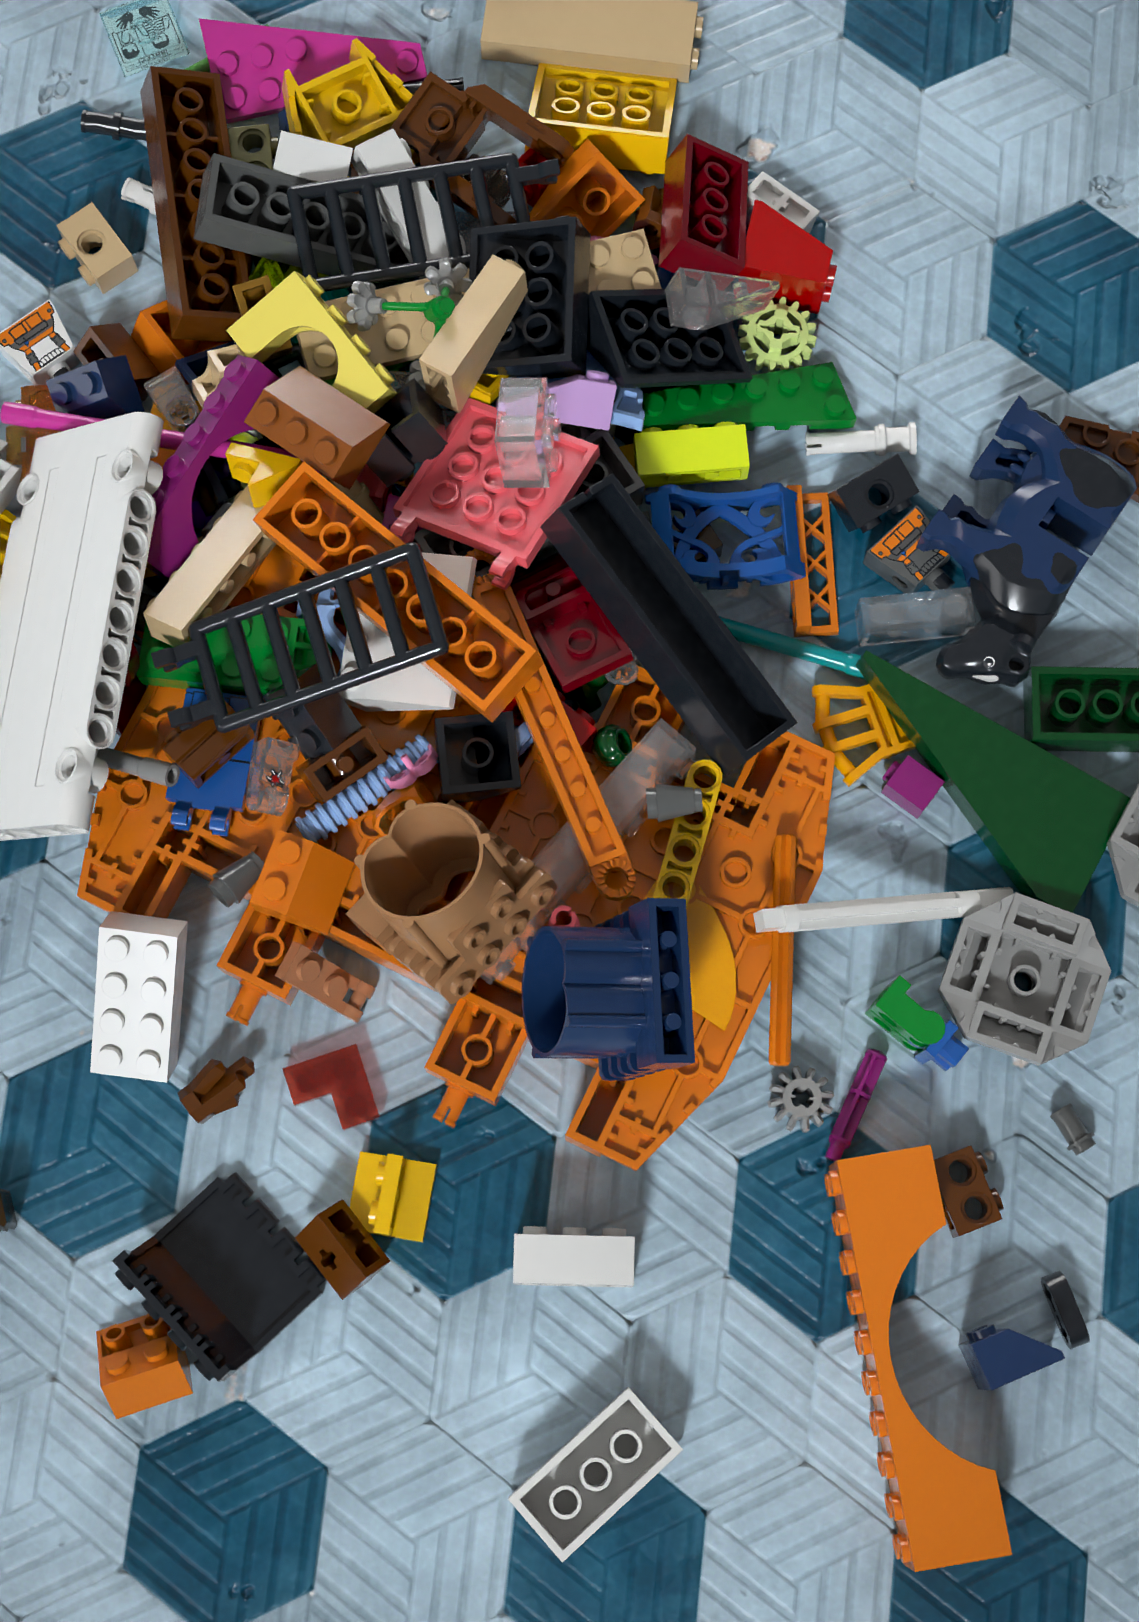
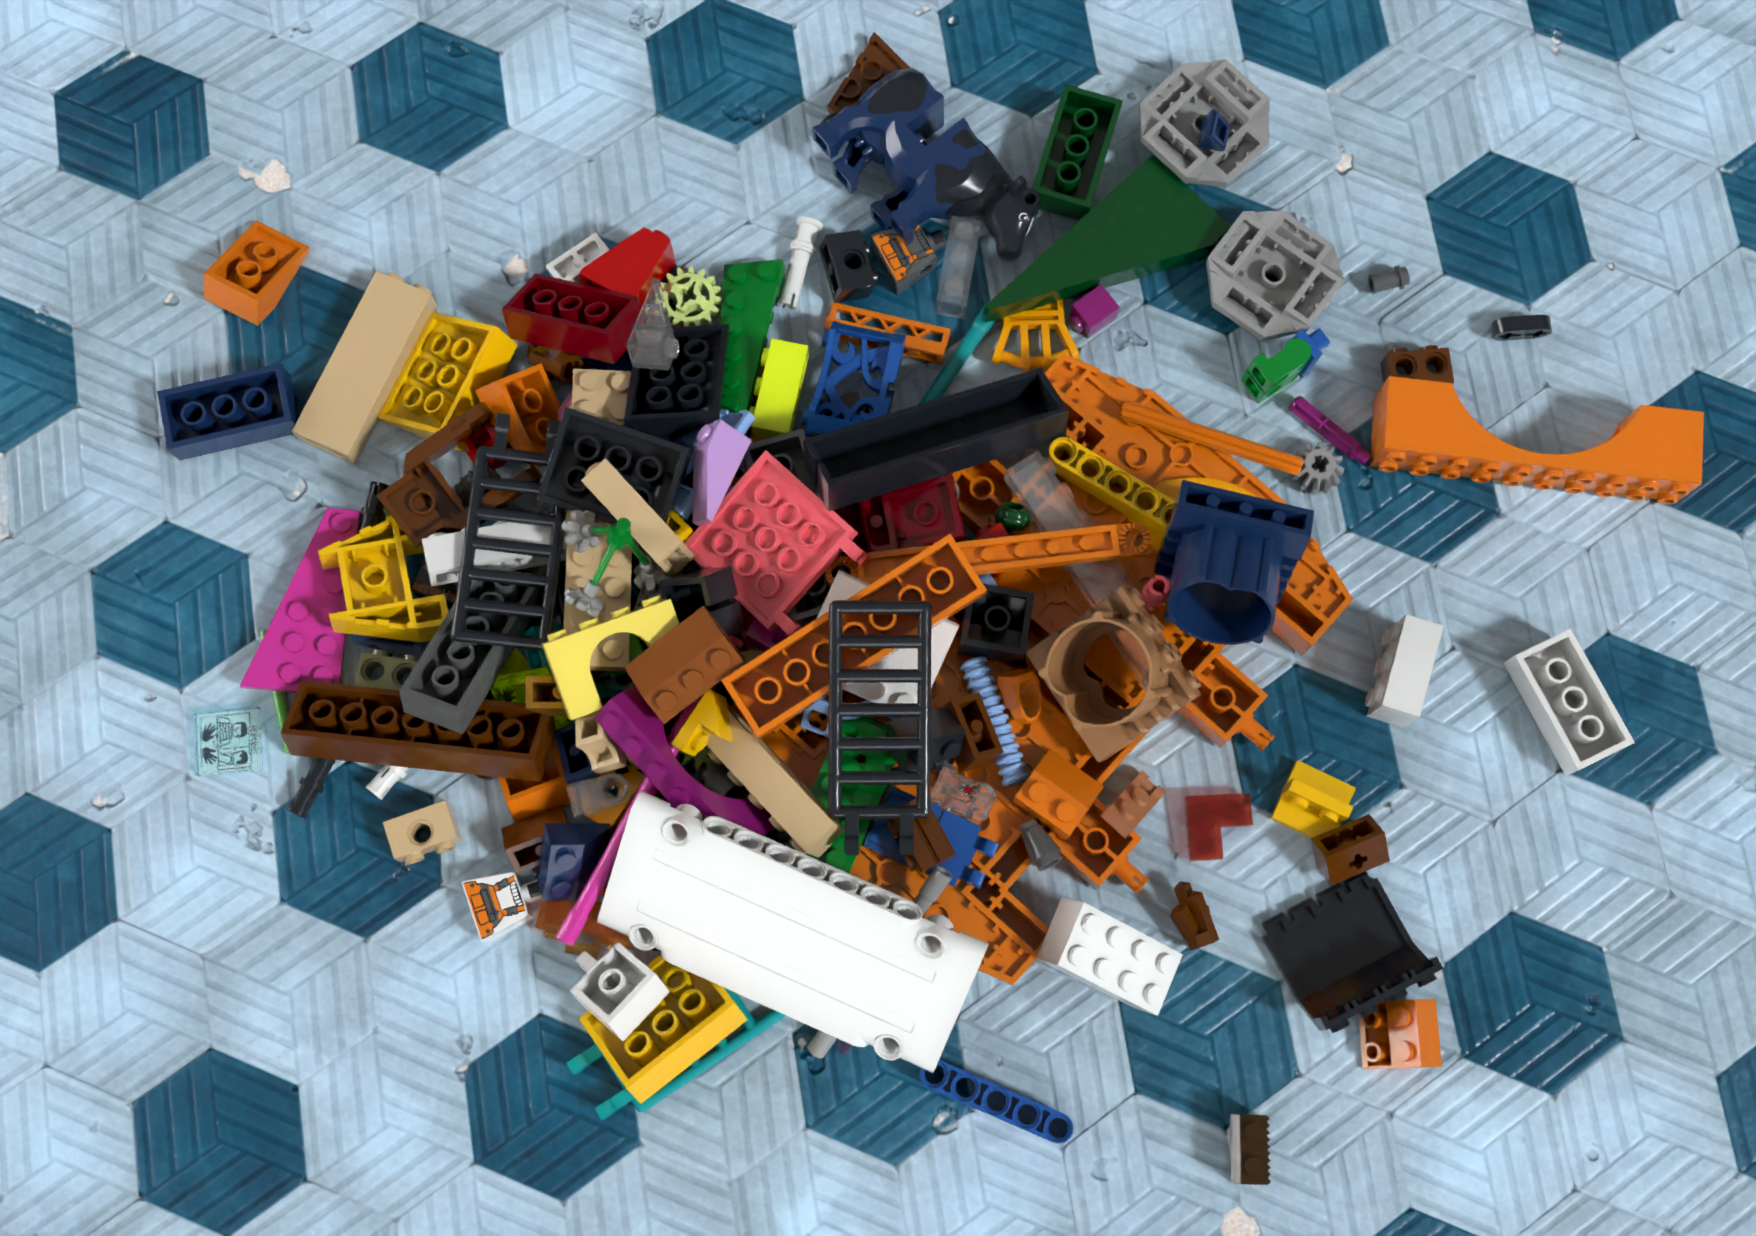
camera: 75 degrees left, 0 degrees up
white hinge [273,130,353,182] -> none
bright pink piece [383,744,438,789] -> none
clear brick [494,378,561,488] -> none
dark grey cone [646,783,703,822] -> none
white piece [753,887,1013,933] -> none
dark blue slope [958,1324,1065,1391] -> none

